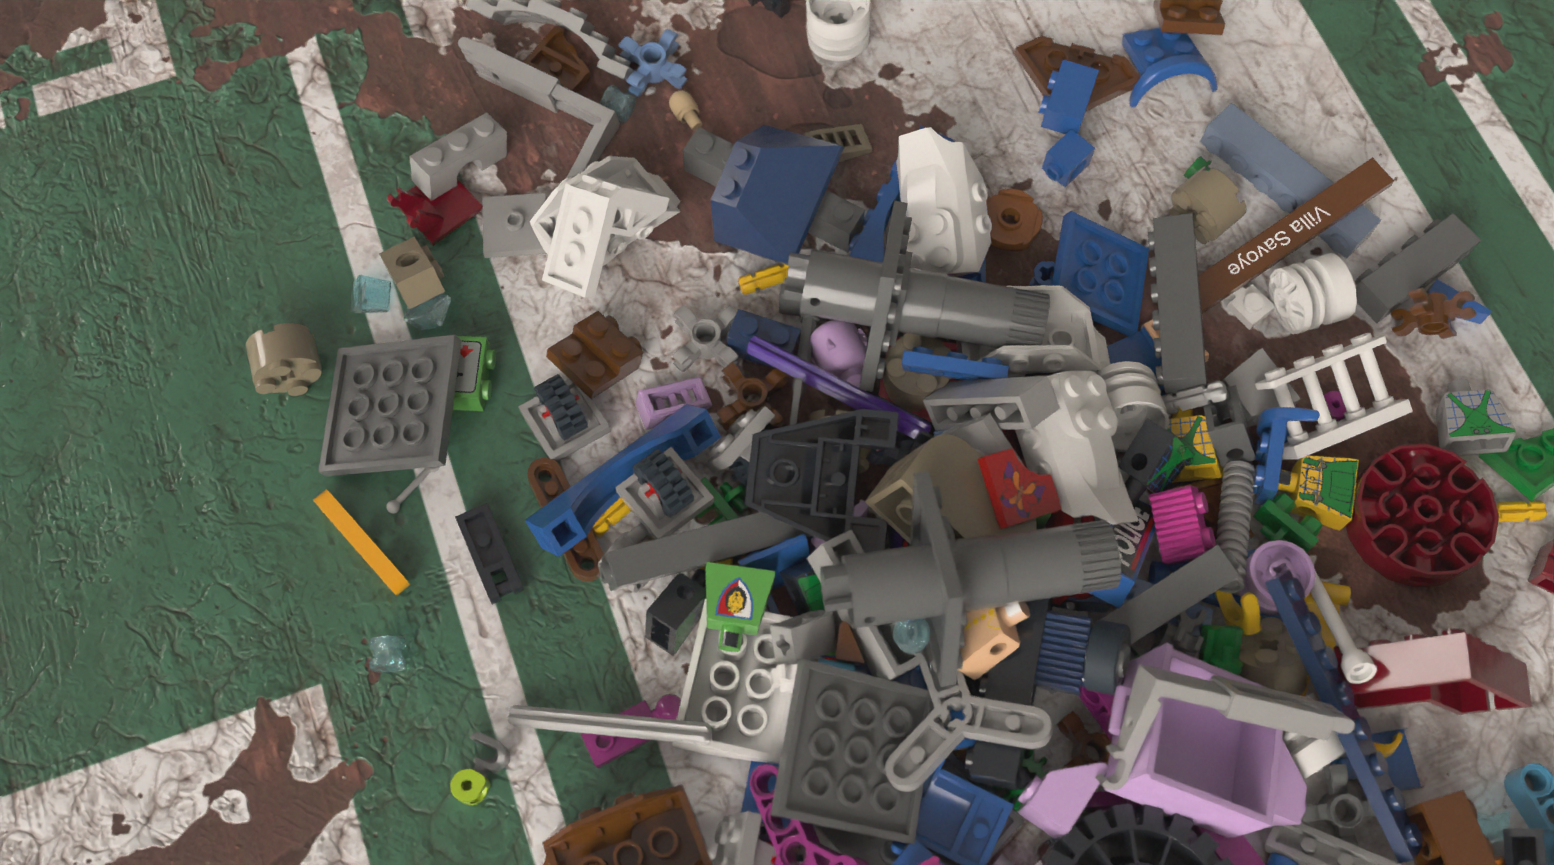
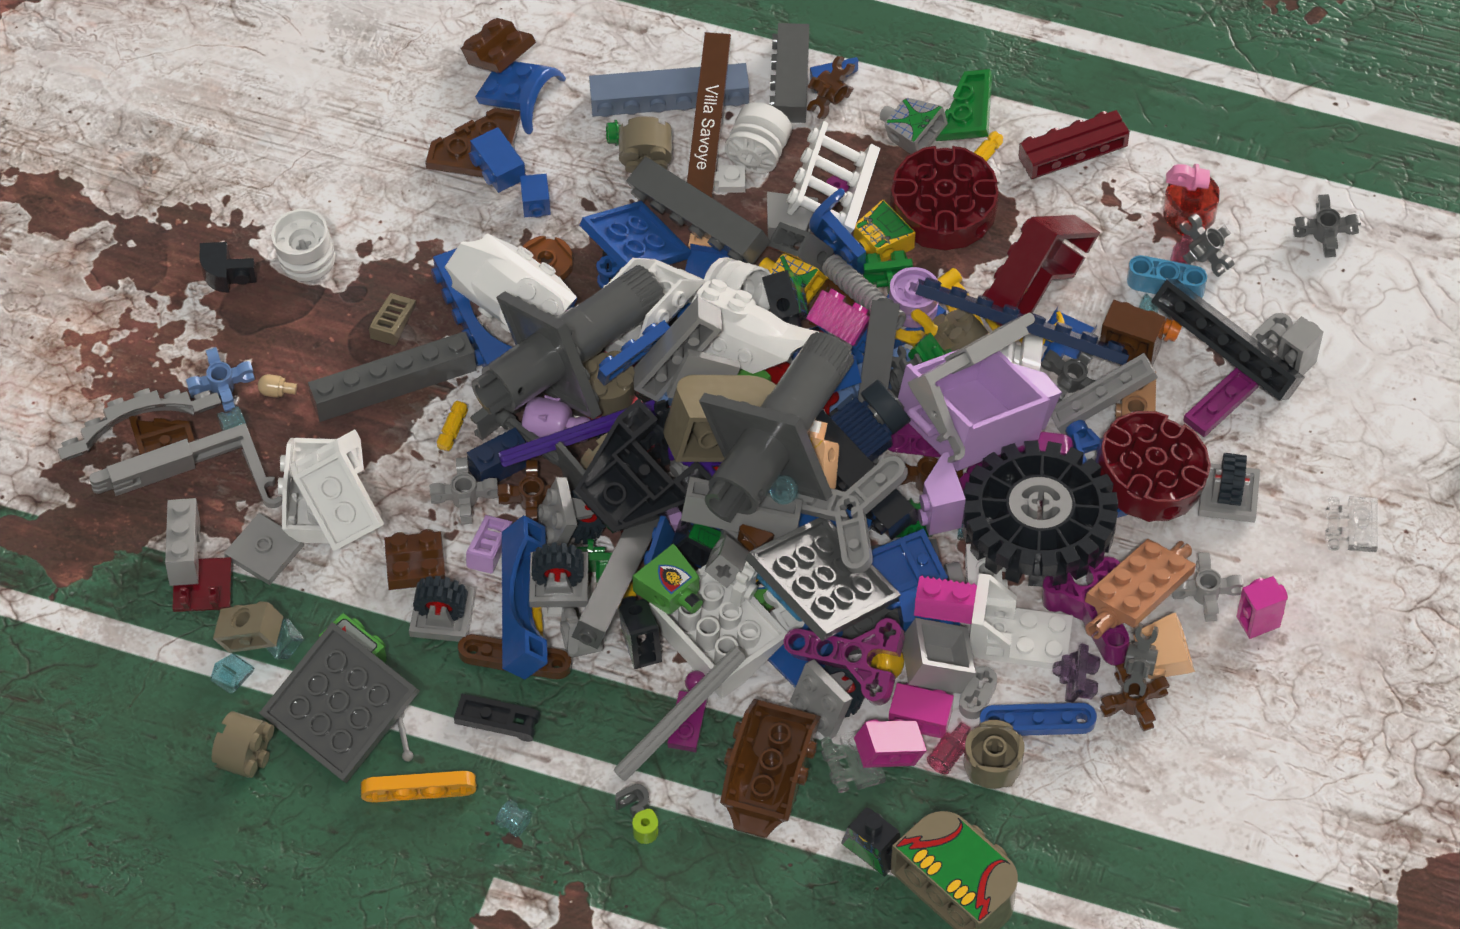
camera: 50 degrees left, 10 degrees down
dark blue slope [711,125,844,266] -> none
red tile [977,448,1062,529] -> none
light grey axle [1161,381,1227,414] -> none
white piece [1300,547,1376,684] -> none

